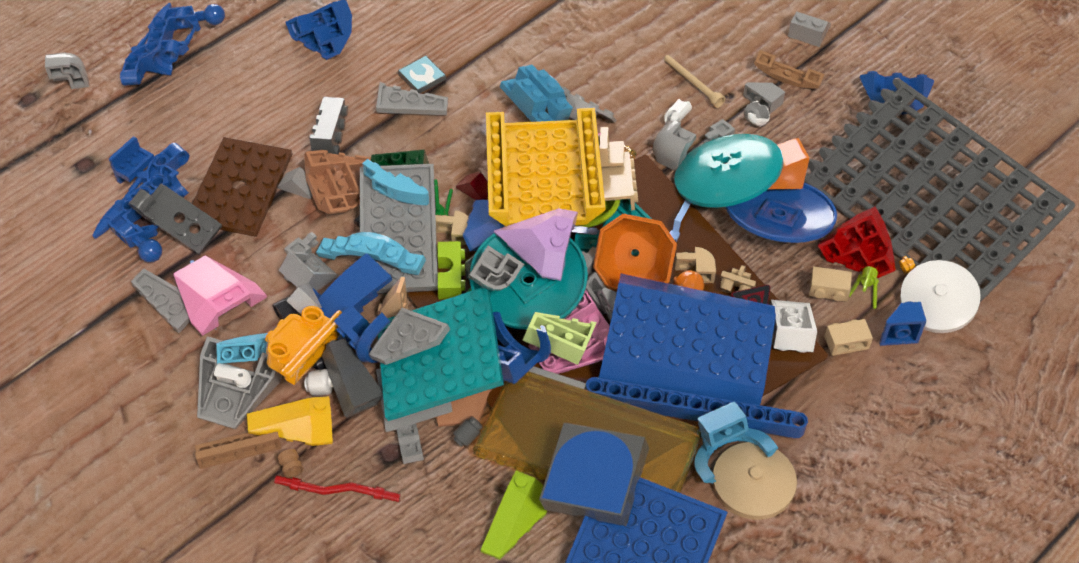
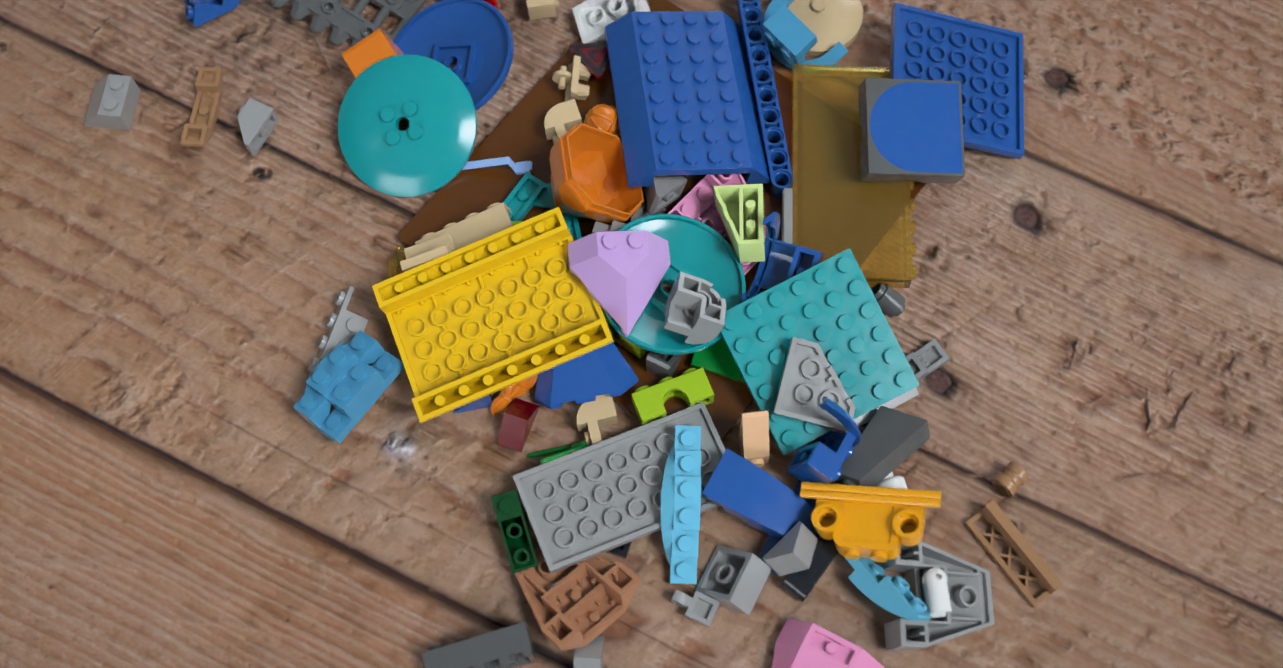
camera: 105 degrees left, 15 degrees up
yellow wedge [247,396,333,446] -> none
red bar [274,475,401,502] -> none
medium azure slope [362,159,429,205] -> none
light grey wing [376,82,448,115] -> none
tile [398,55,446,93] -> none
lime wedge [481,470,548,560] -> none
light grey brick [652,121,696,171] -> none
tan piece [664,55,726,108] -> none
white piece [664,99,692,123] -> none
light grey plate [704,119,735,143] -> none
light grey hair [744,101,770,127] -> none

